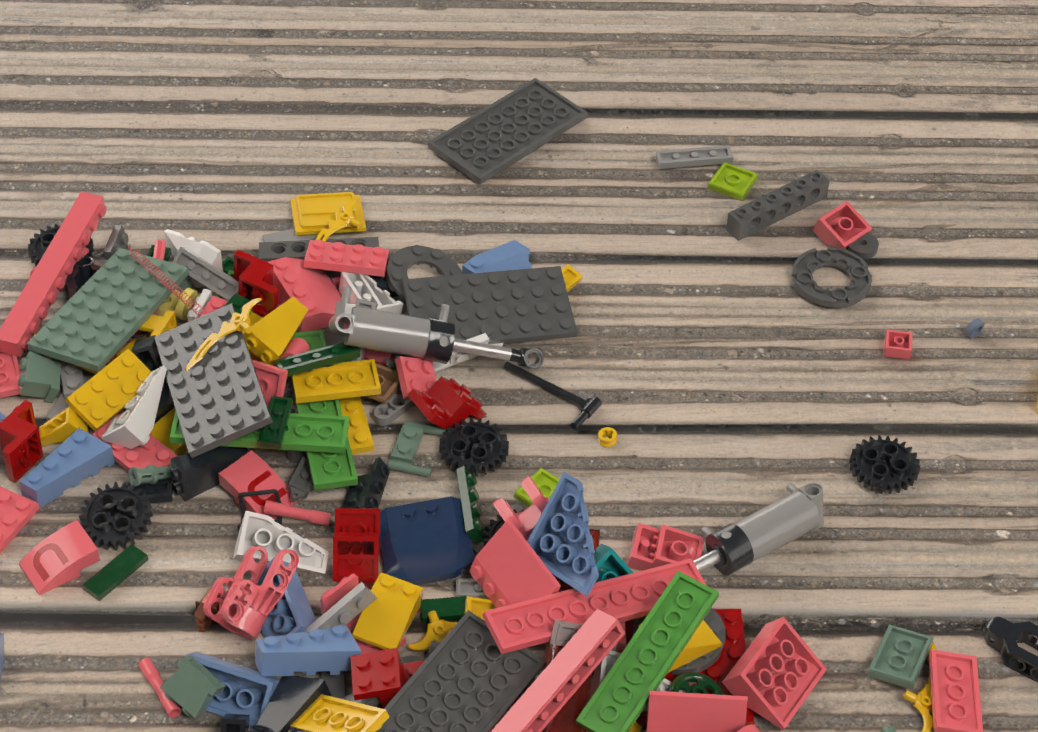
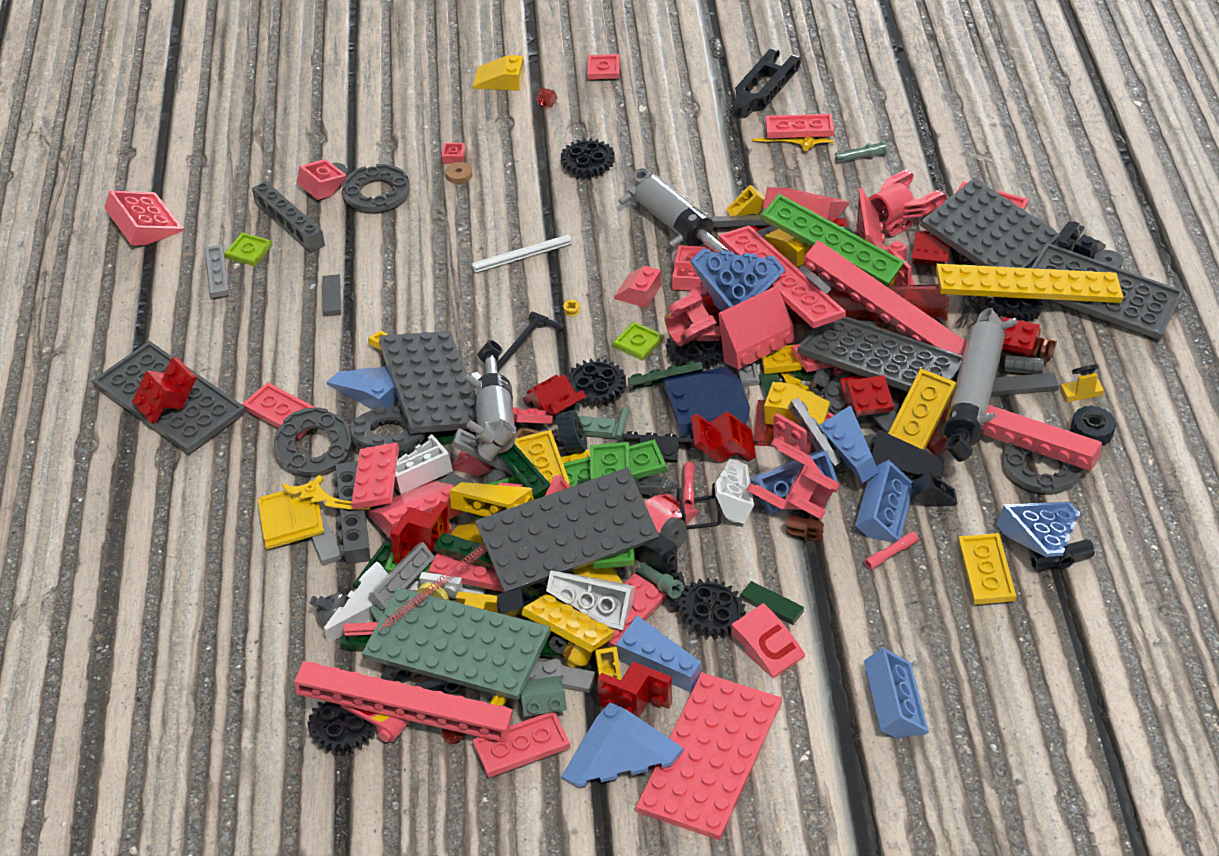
camera: 90 degrees left, 0 degrees up
dark grey plate [103,225,131,260] -> none
sand green hips [160,655,226,718] -> none
yellow piece [185,298,262,371] -> none
sand green tile [867,624,934,690] -> none
sand blue tile [964,318,984,338] -> none
none -> coral slope [104,190,183,246]
none -> red bracket [132,357,197,423]
none -> coral plate [242,382,314,439]
none -> dark grey plate [274,407,352,476]
none -> dark grey piece [309,592,346,626]
none -> dark grey tile [322,274,341,316]
none -> medium nougat piece [445,162,473,184]
none -> white axle [472,235,572,273]
none -> clear red piece [537,87,558,107]
none -> black wheel [556,410,587,455]
none -> coral slope [614,265,661,308]
none -> dark grey piece [660,517,686,549]
none -> dark grey tile [709,215,771,228]
none -> yellow arch [726,185,765,216]

